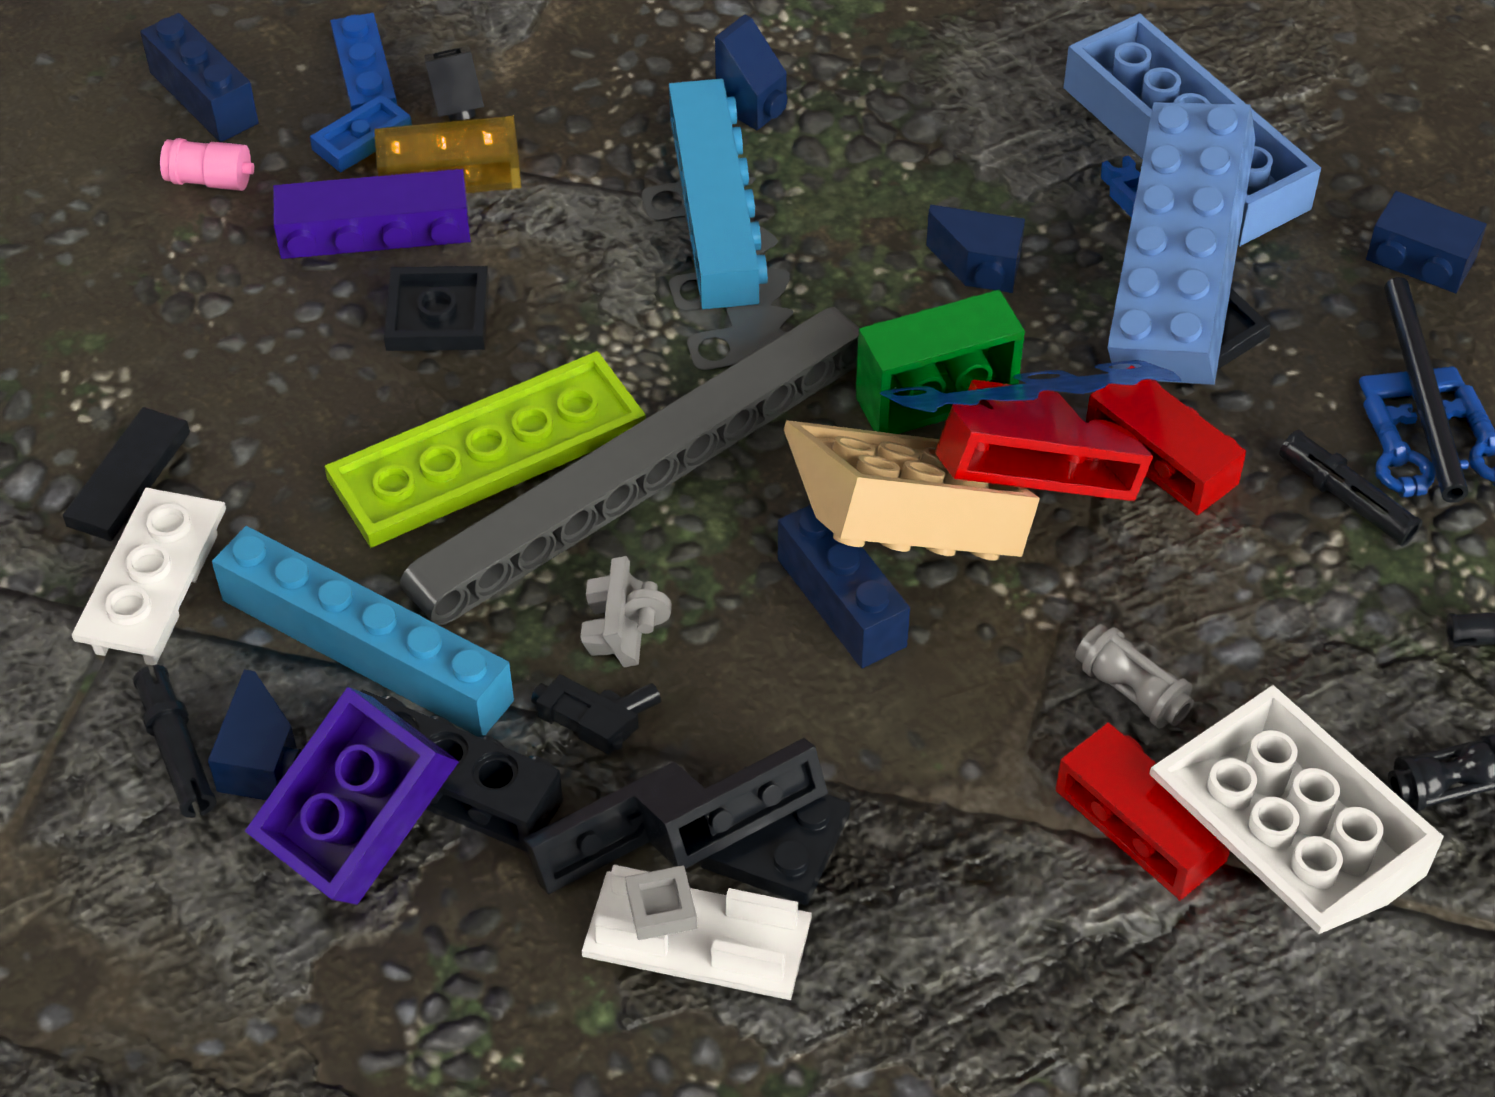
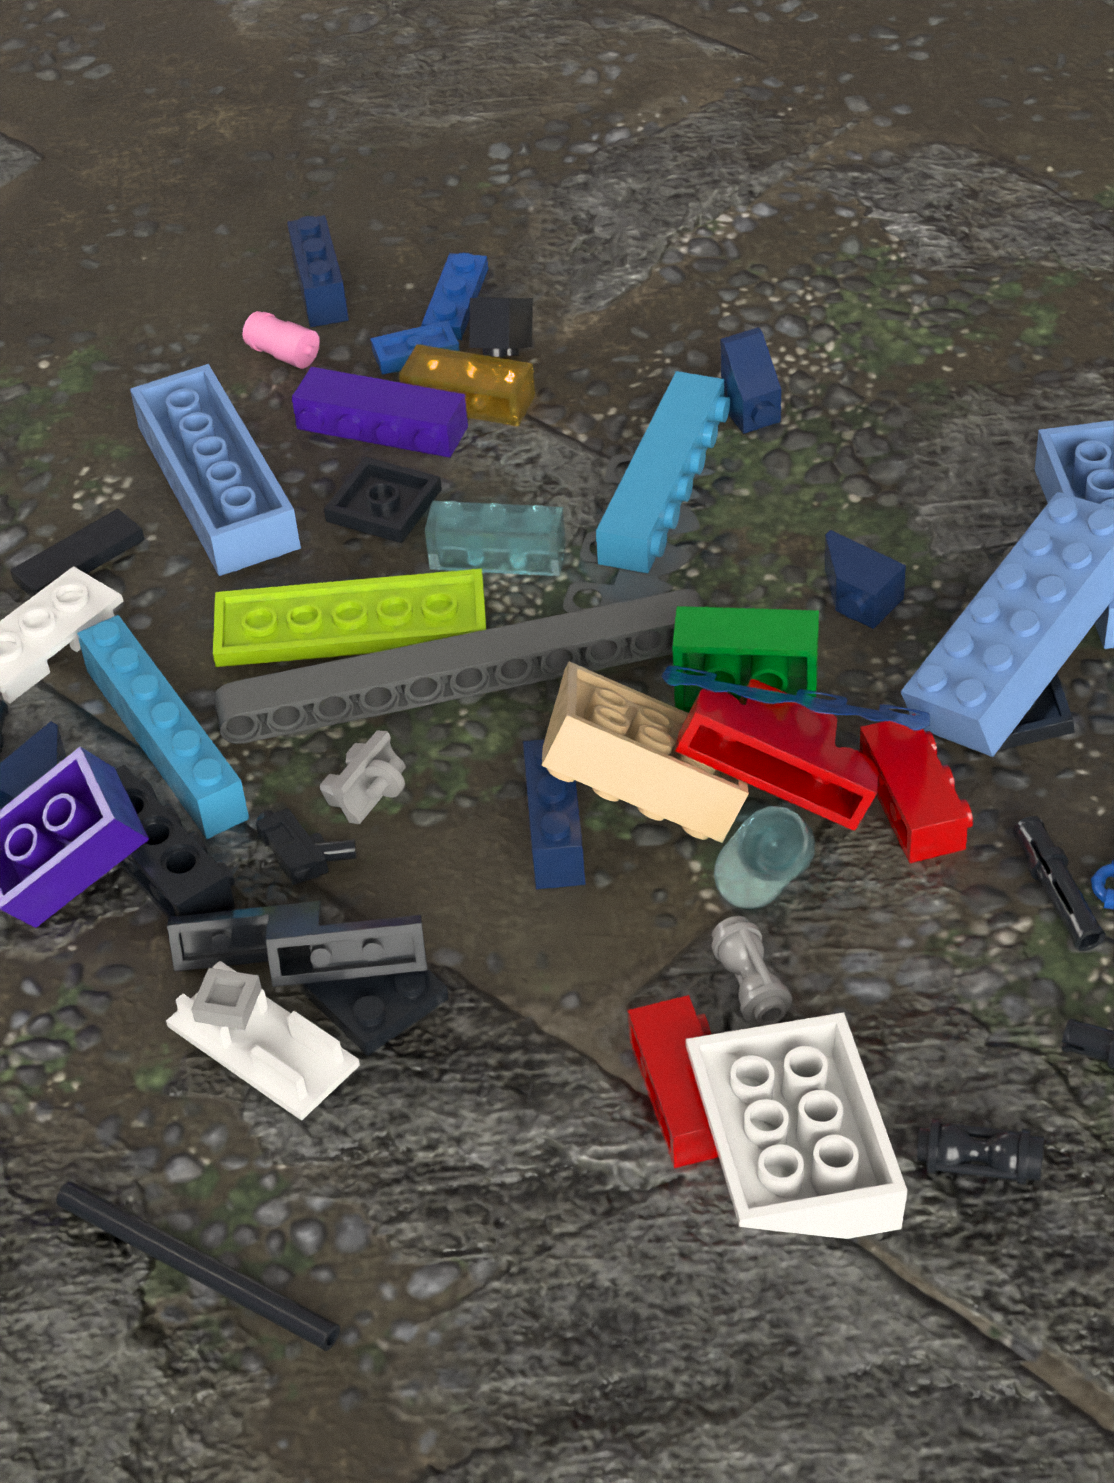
camera: 30 degrees right, 5 degrees down
none -> medium blue brick [130,364,301,576]
none -> clear light blue brick [425,501,566,576]
none -> clear light blue cap [714,806,815,909]

